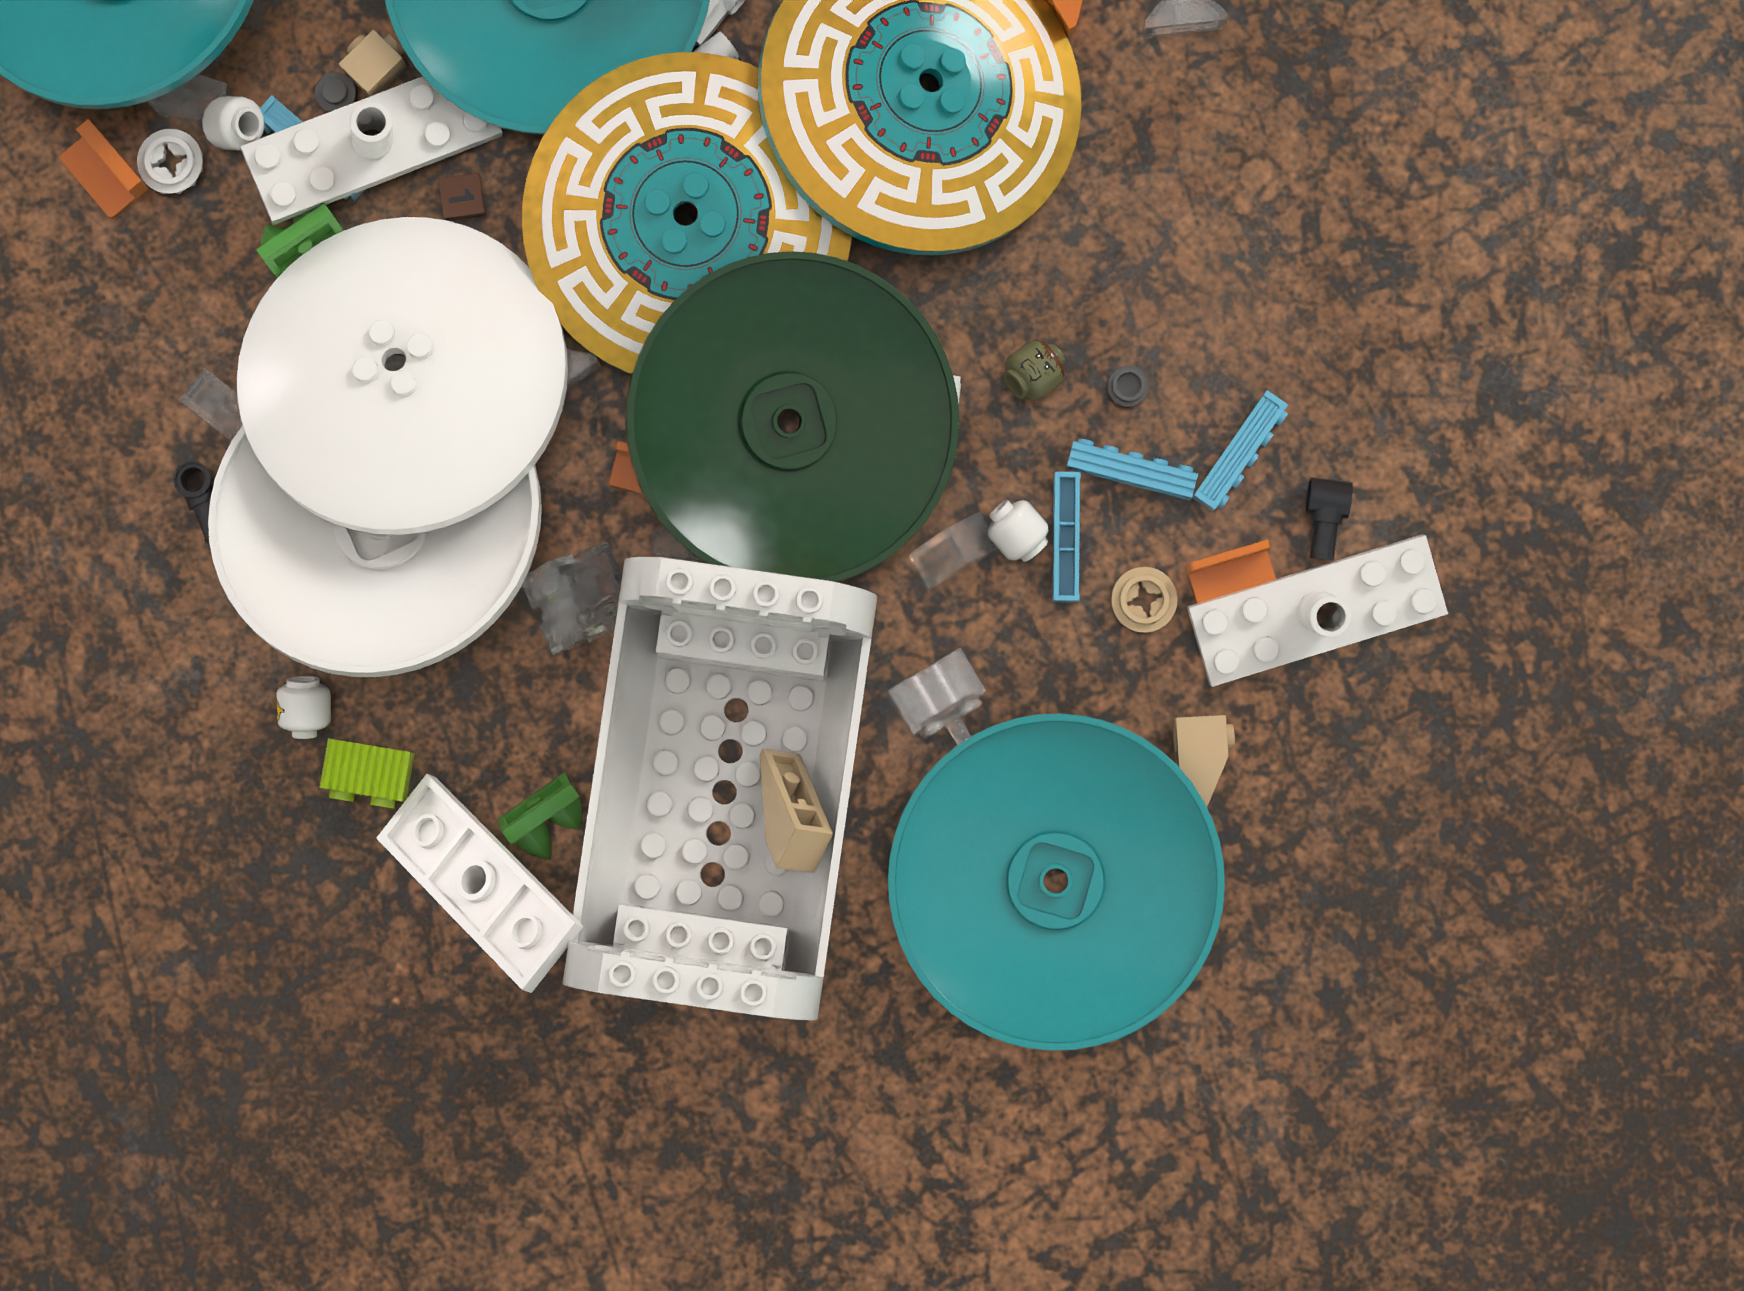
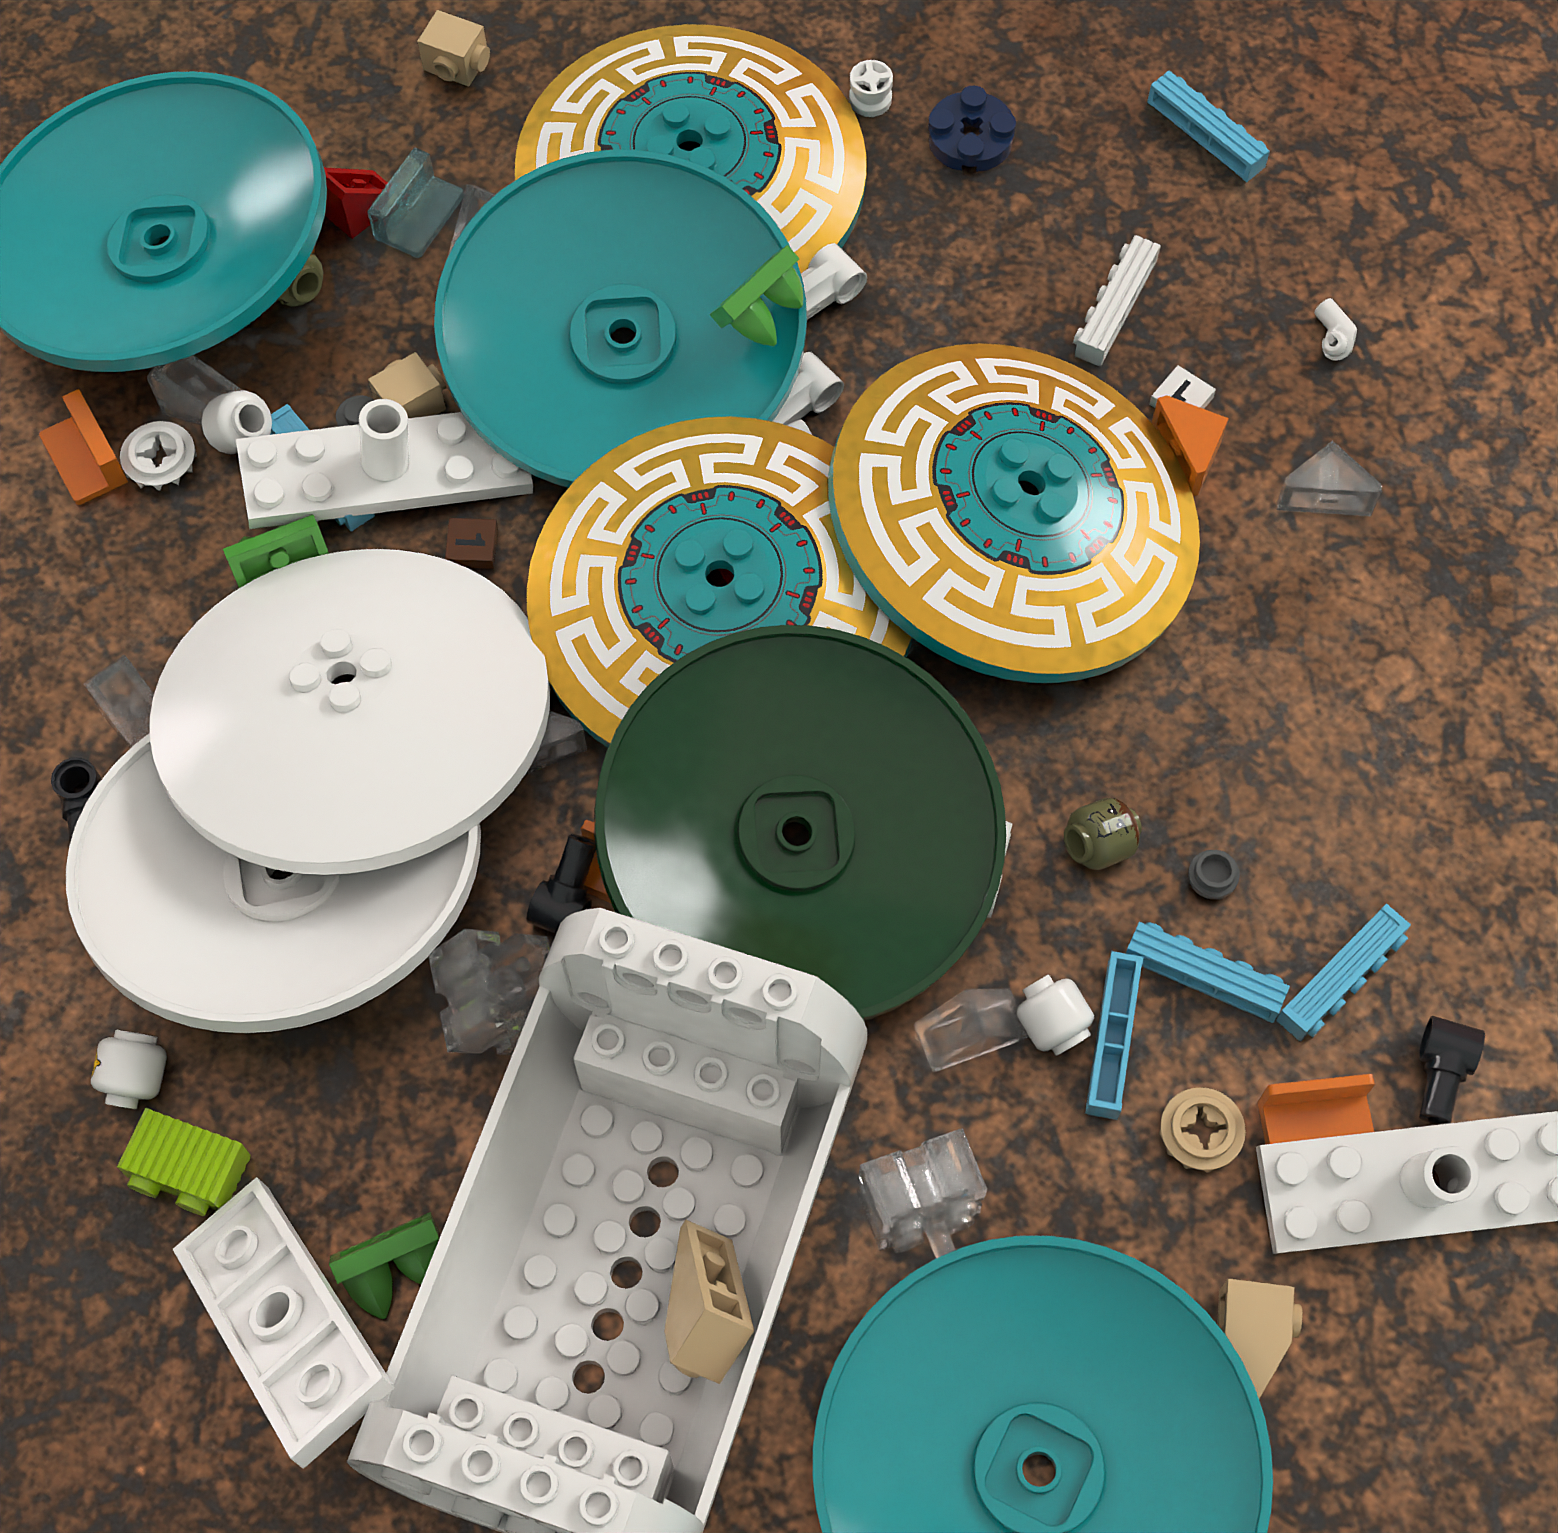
camera: 15 degrees right, 20 degrees down
none -> black pin [526,834,596,934]

